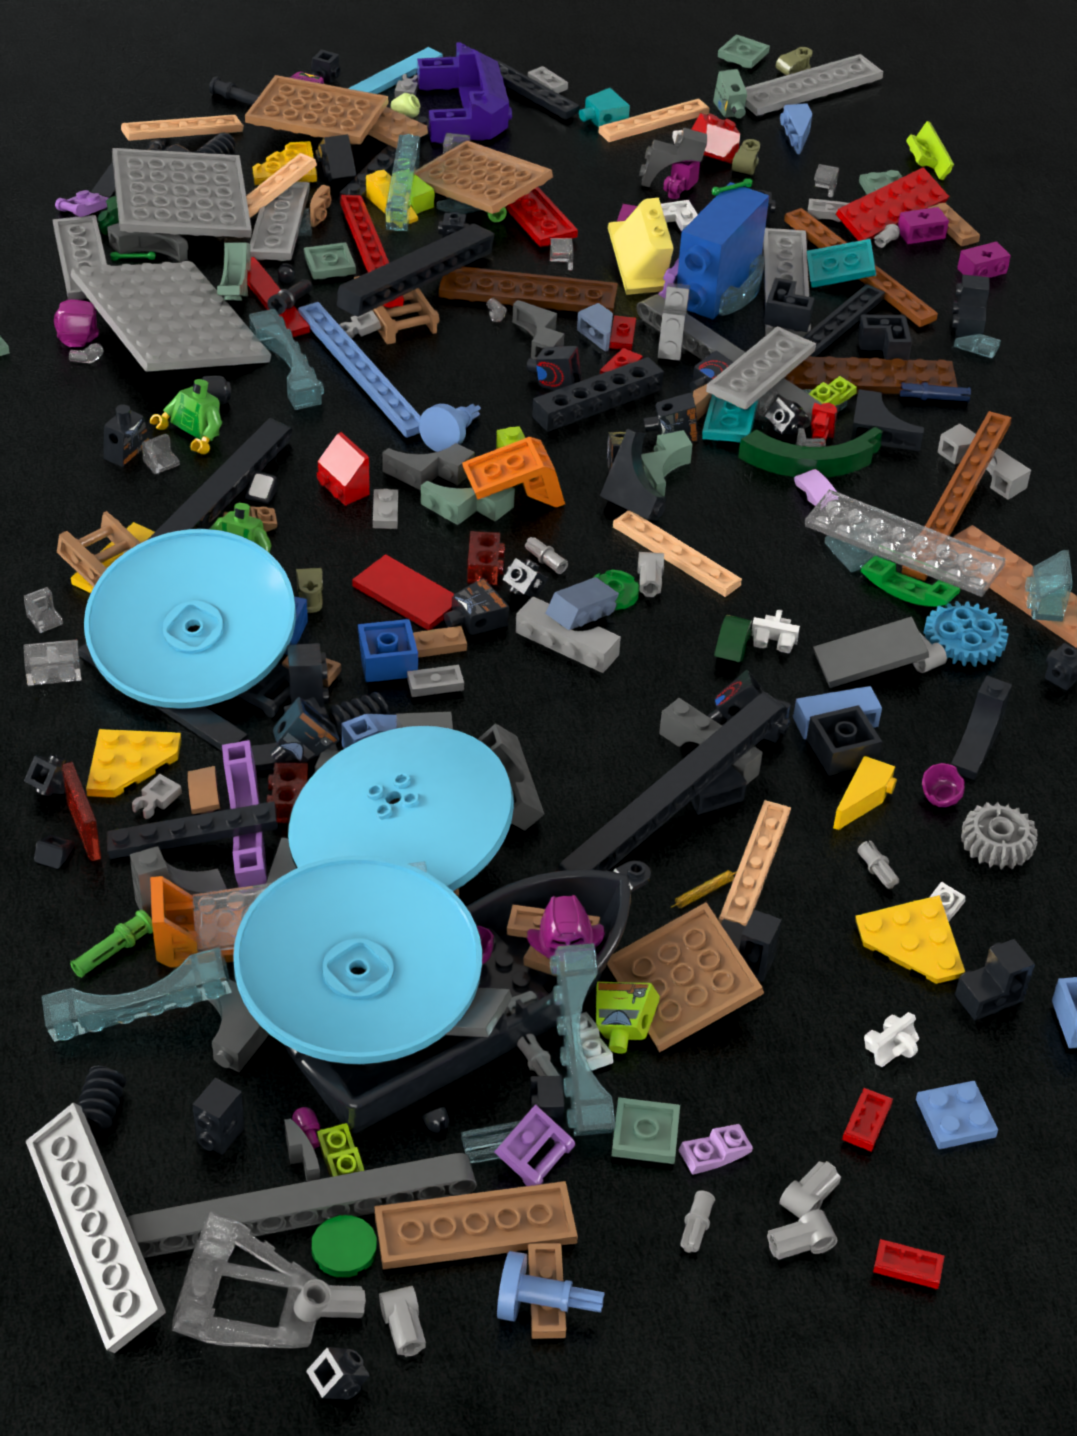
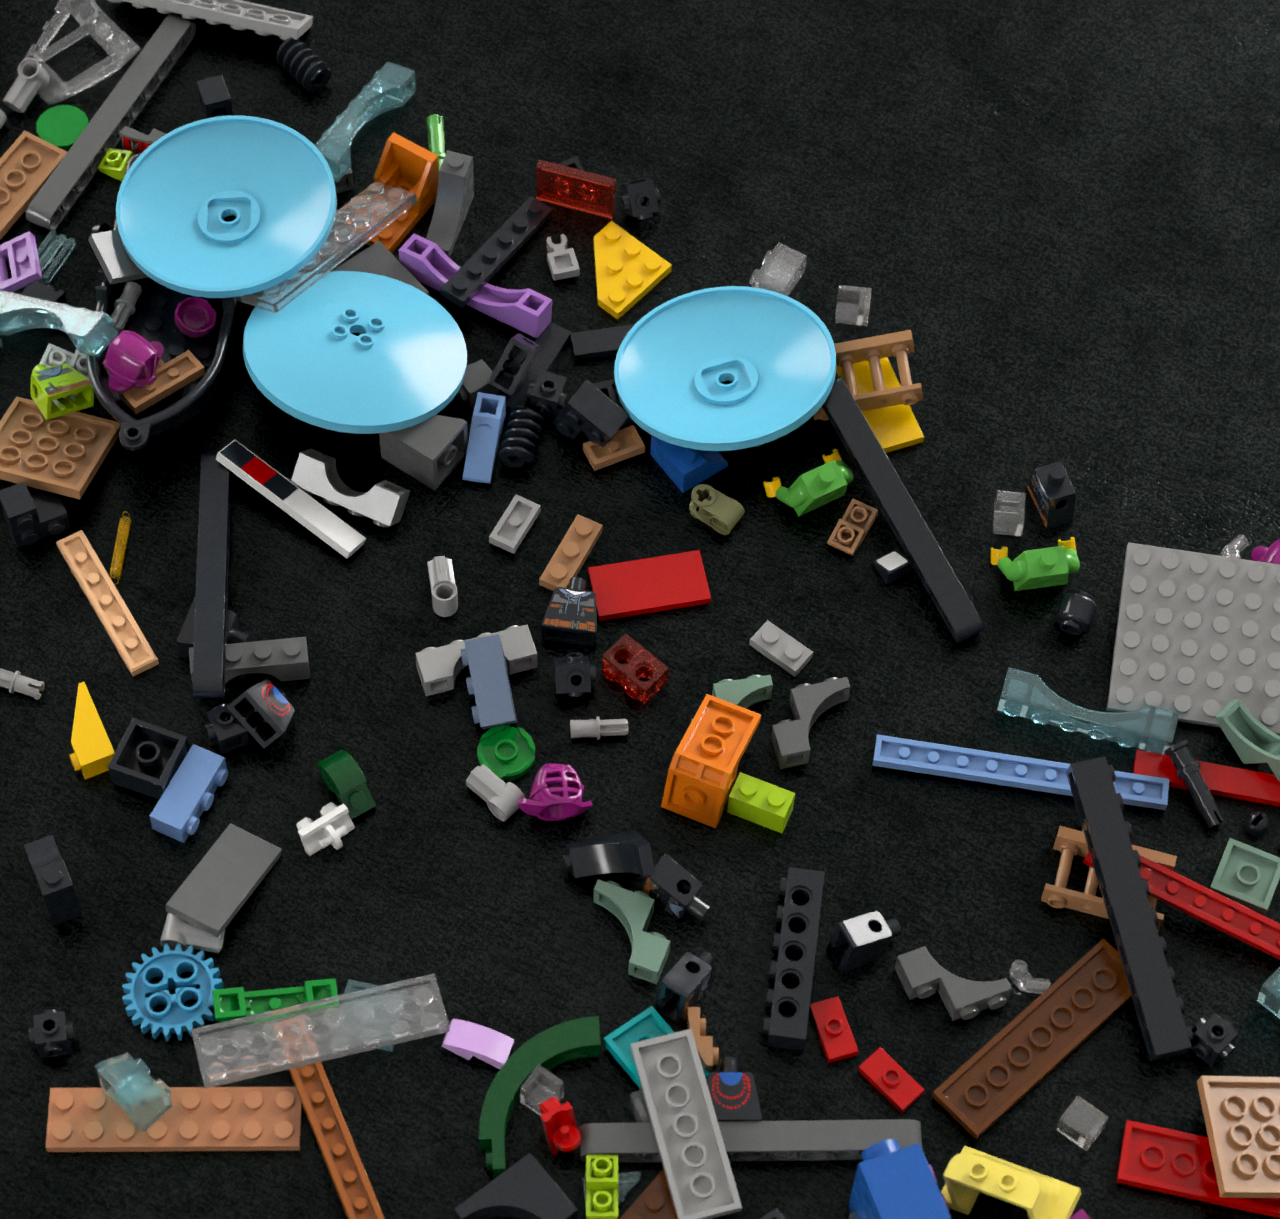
camera: 130 degrees right, 15 degrees up
medium nougat slope [188,766,220,814] -> none
clear red brick [267,763,309,823] -> none
slope [317,432,369,506] -> none
blue slope [358,619,418,682] -> none
medium blue piece [419,404,481,452] -> none
sand blue slope [577,303,613,352] -> none
light nougat tile [613,510,742,597] -> none
arch [658,283,690,360] -> none
black brick [765,397,808,436] -> none
magenta hair [922,763,965,807] -> none
none -> white tile [216,440,366,559]
none -> light grey piece [427,556,458,617]
none -> magenta piece [518,764,593,821]

